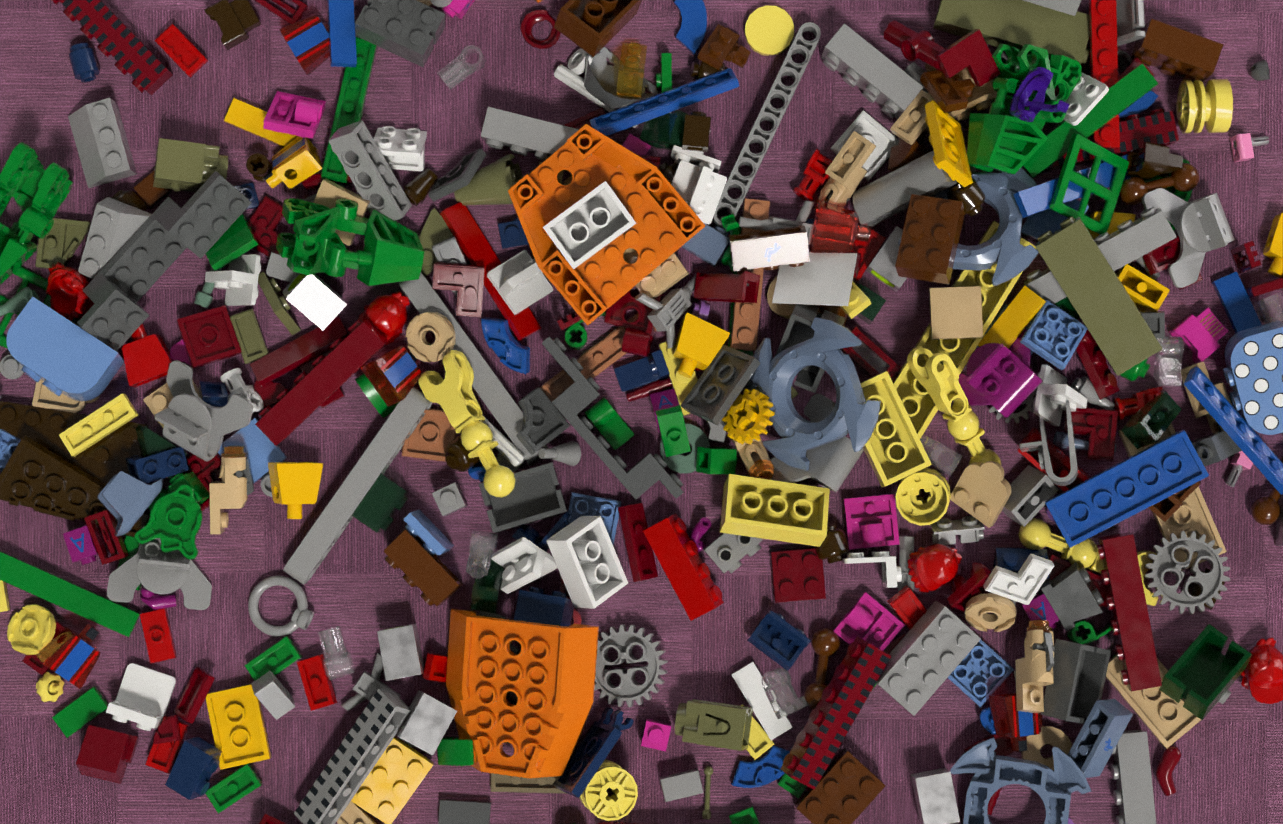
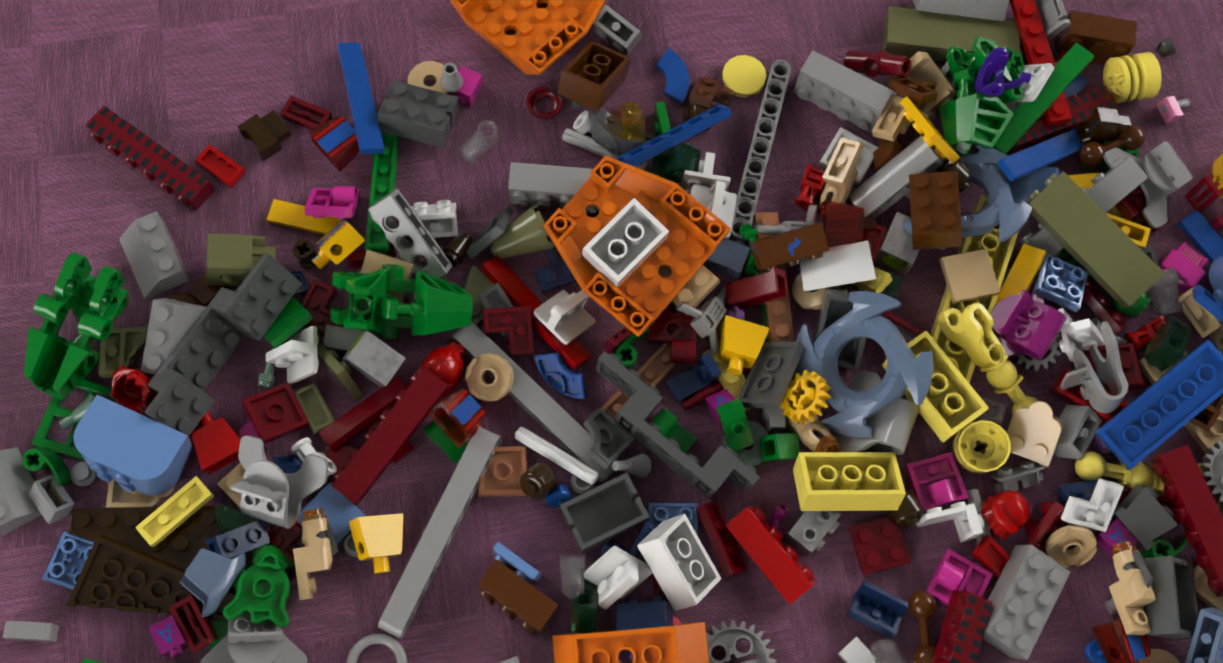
camera: 20 degrees left, 15 degrees down
dark blue brick [69,43,100,82] -> none
clear green brick [352,474,409,533] -> none
light yellow piece [418,350,516,498] -> none
light grey brick [432,483,468,517] -> none
dark brown brick [682,112,711,152] -> none
dark red tile [935,29,1001,87] -> none
medium blue tile [948,640,1014,707] -> none
green window [1049,134,1129,235] -> none

